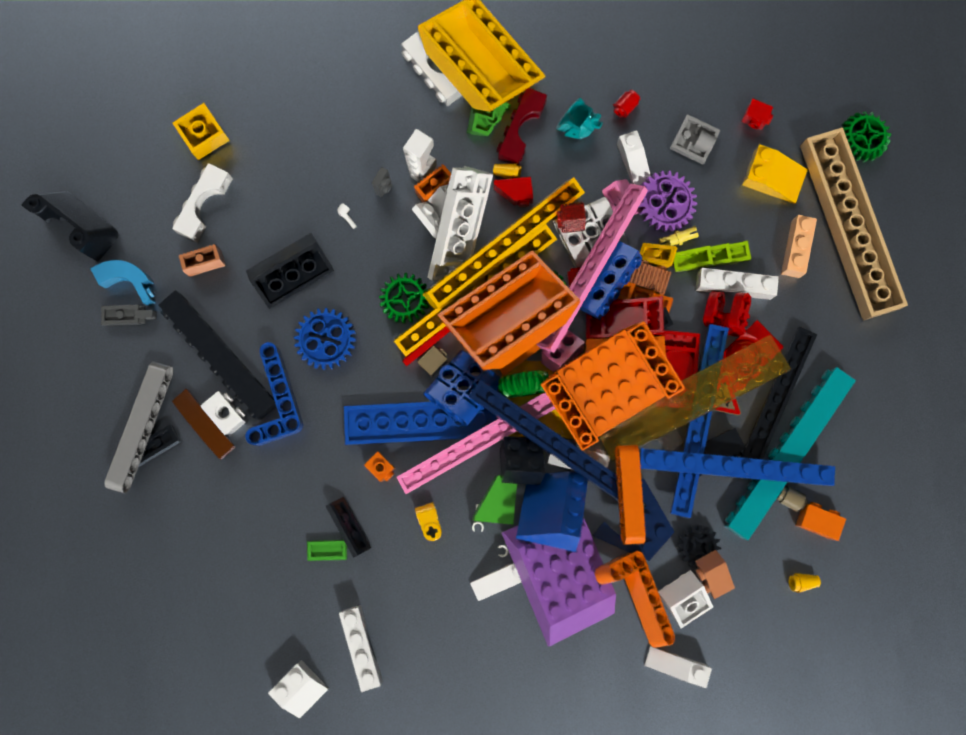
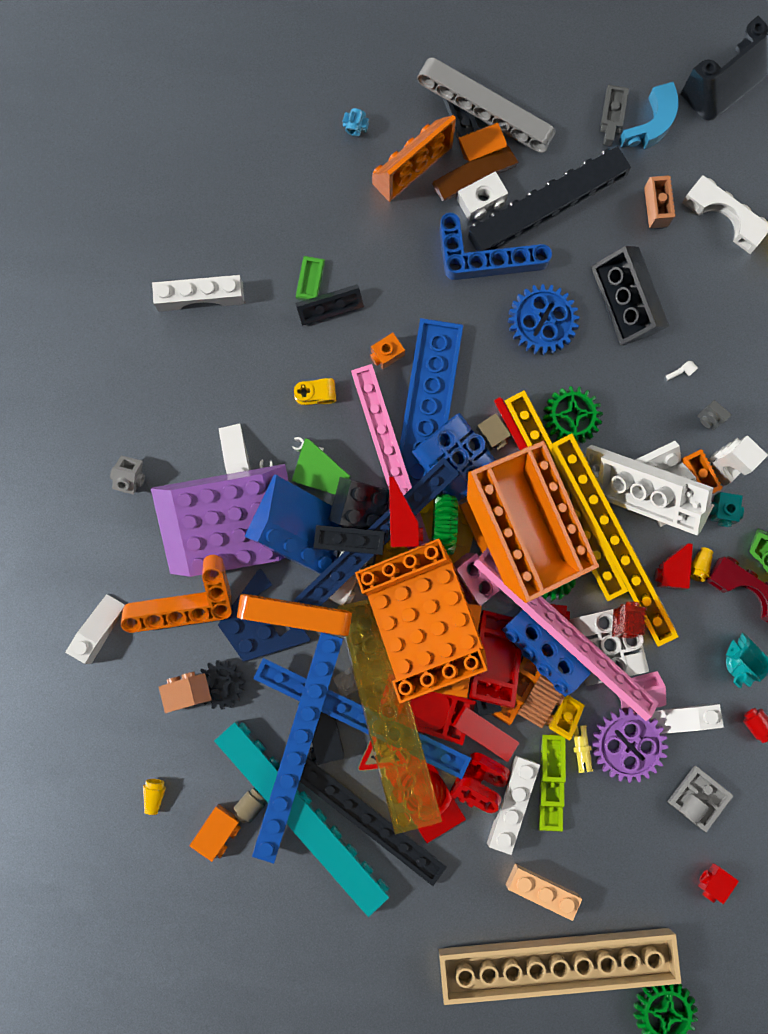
camera: 100 degrees right, 0 degrees up
white slope [268,660,329,718] -> none
white slope [658,570,713,628] -> none
yellow slope [742,144,808,204] -> none
none -> light grey brick [110,455,145,495]
none -> black plate [314,525,386,555]
none -> dark azure gear [342,108,369,136]
none -> orange slope [372,115,456,202]
none -> red slope [389,477,423,547]
none -> red tile [452,706,519,762]
none -> orange slope [458,123,507,161]
none -> teal brick [710,492,744,527]

